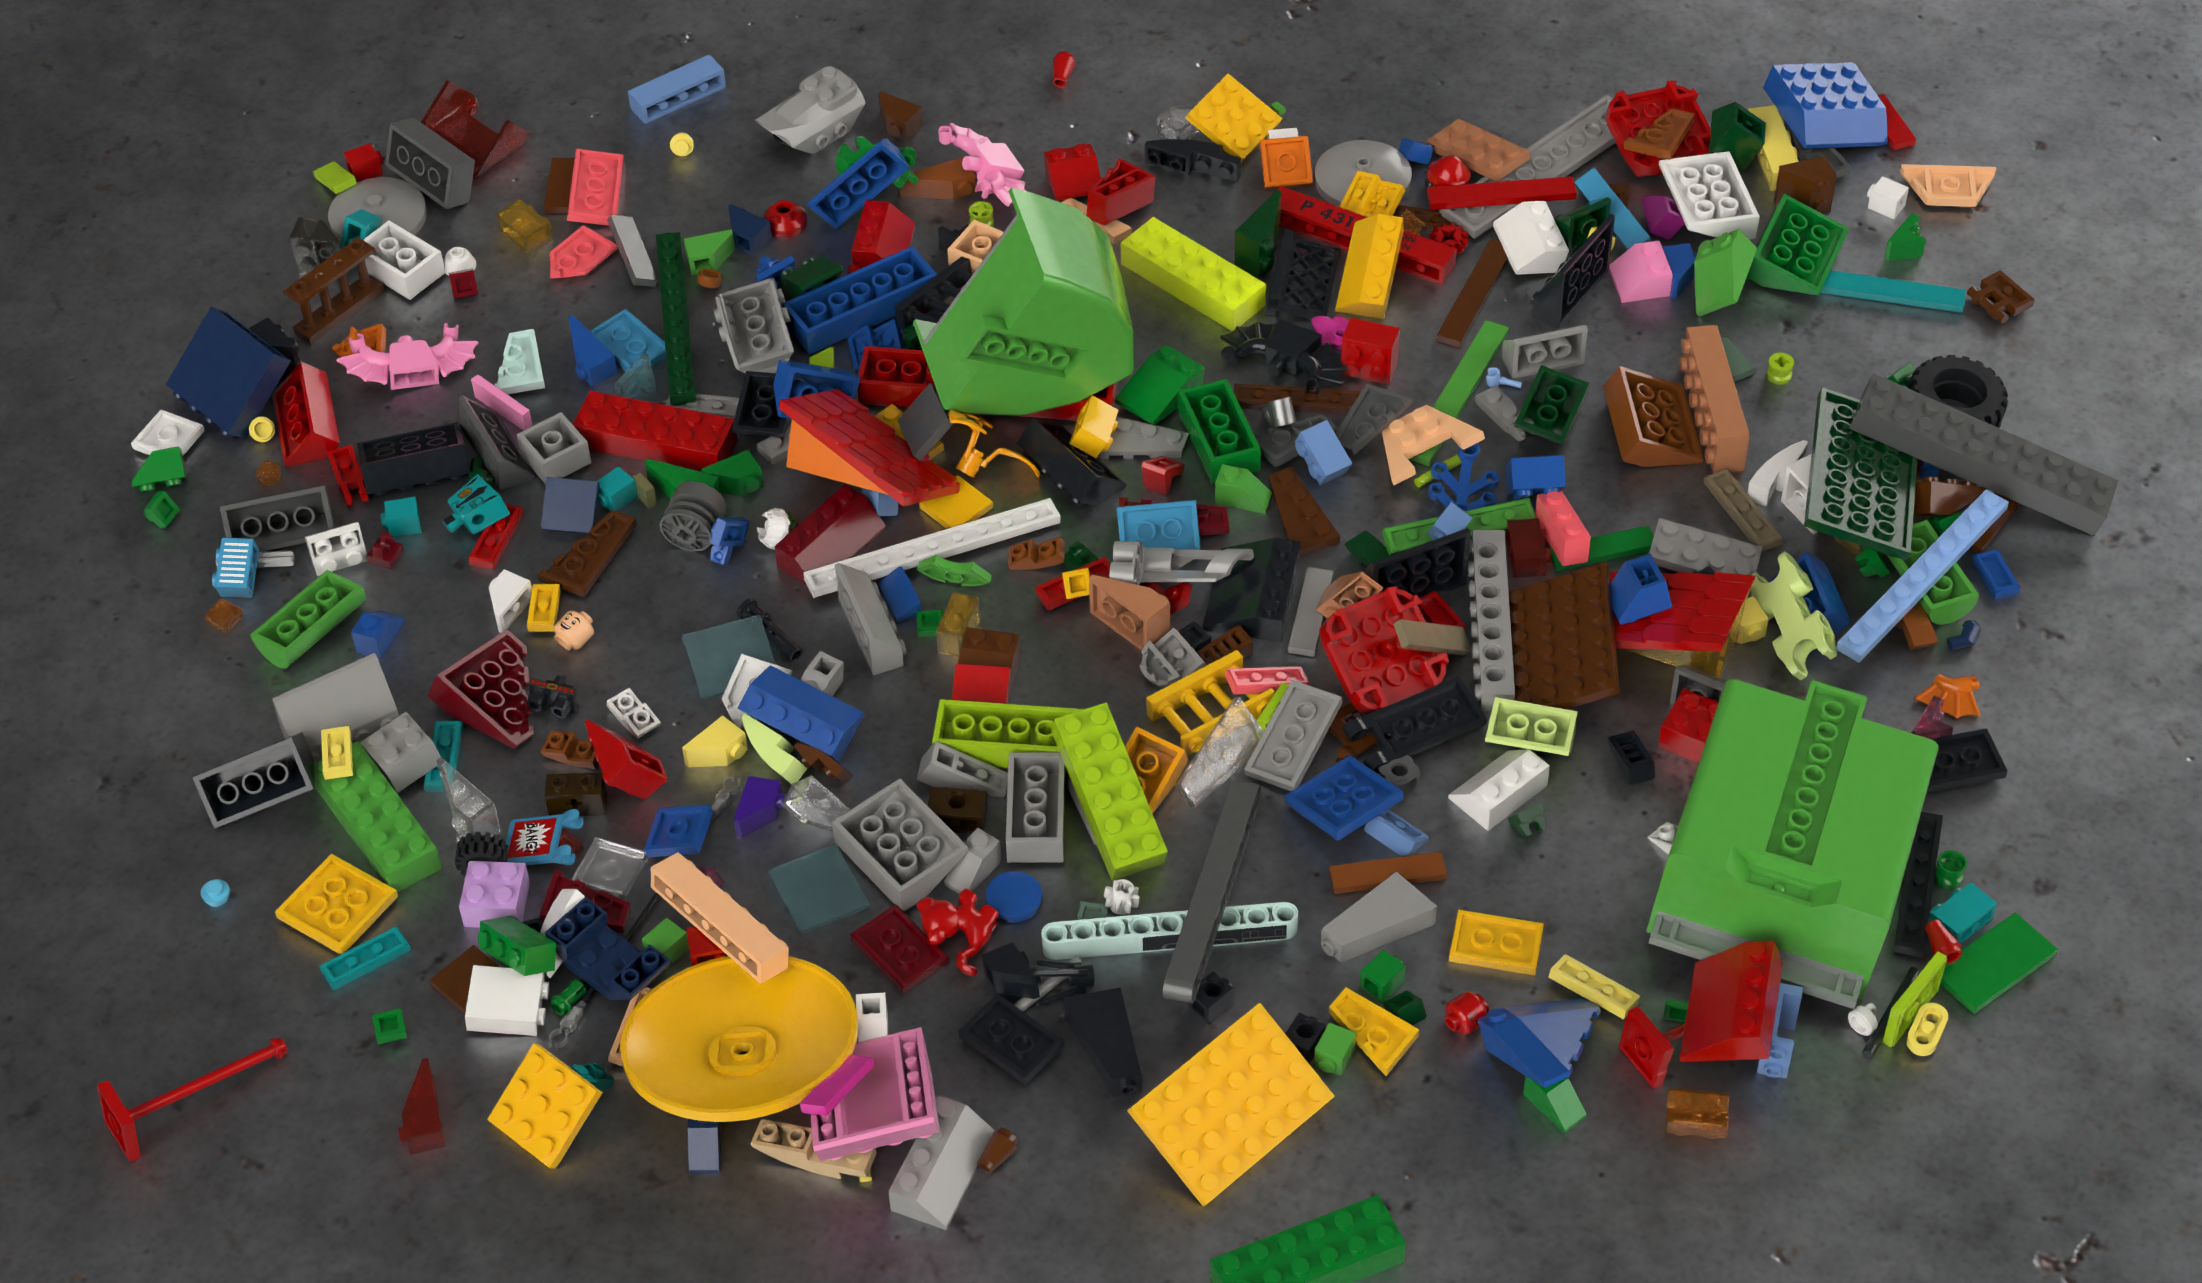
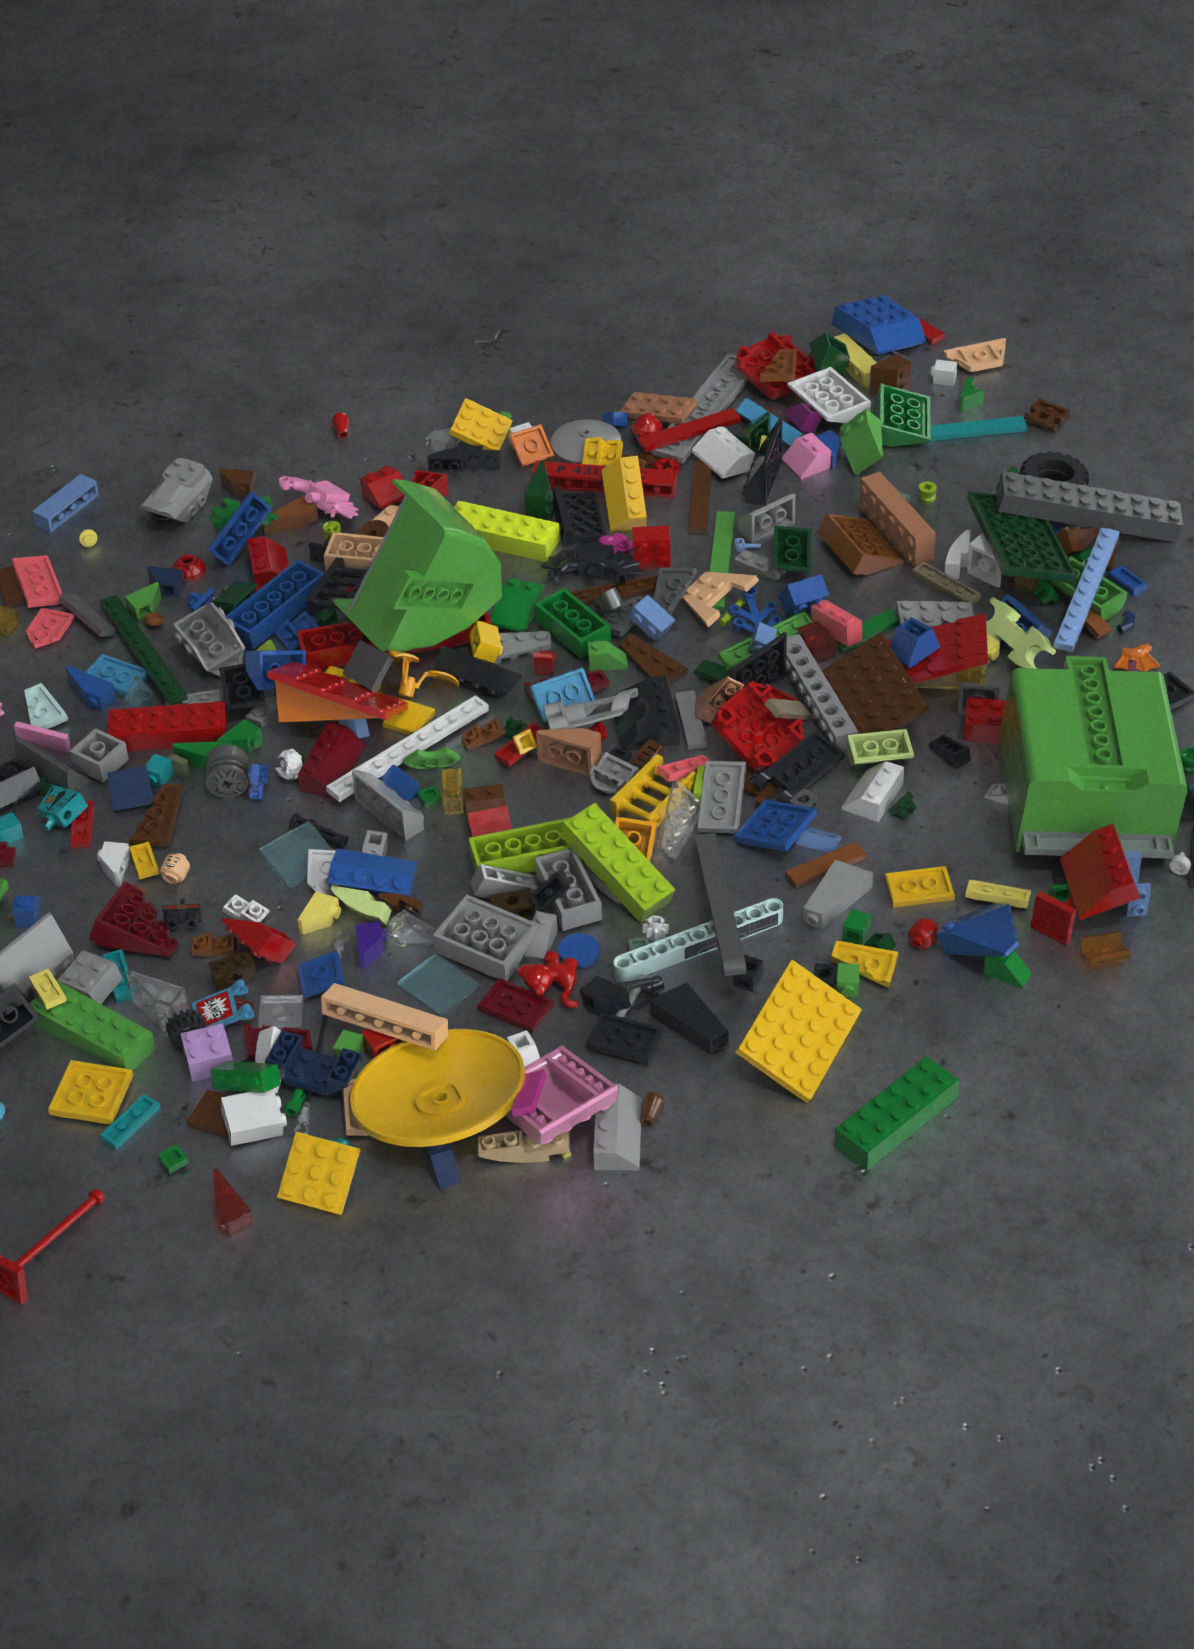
camera: 20 degrees left, 5 degrees down
none -> black slope [528,870,570,912]

